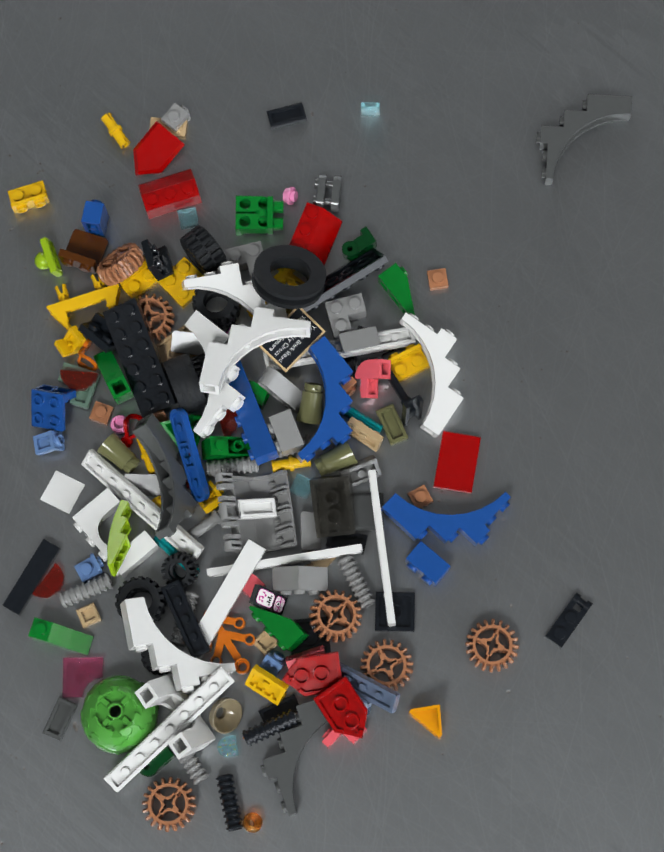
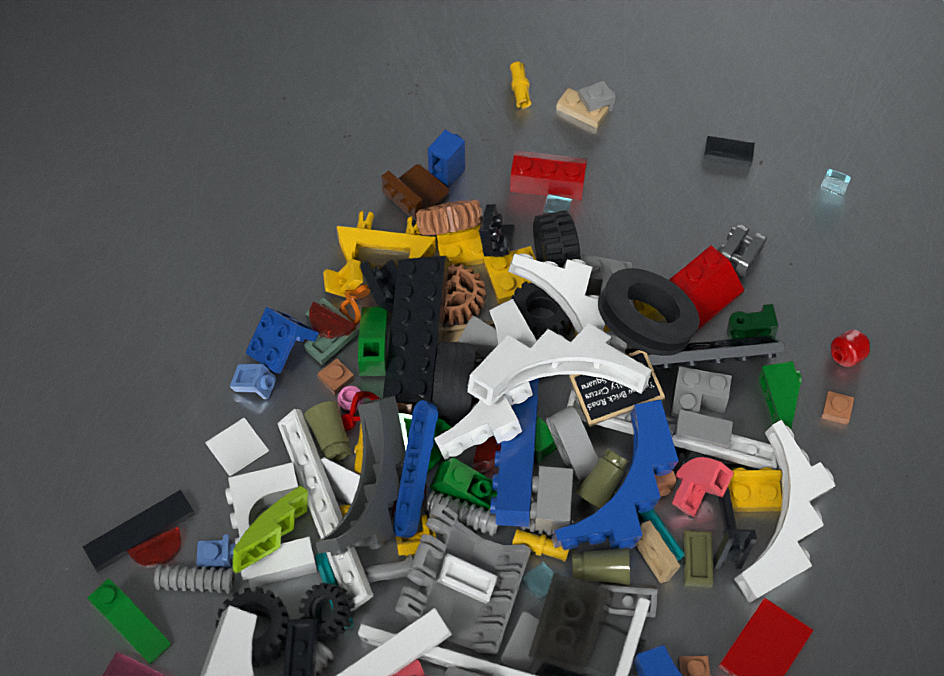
camera: 20 degrees right, 15 degrees down
yellow bracket [7,180,50,213] -> none
lime tile [34,237,63,277] -> none
tan tile [76,602,102,629] -> none
red tile [133,121,185,176] -> none
green hips [235,195,284,236] -> none
bright pink plate [283,187,298,205] -> none
none -> red head [831,329,870,367]

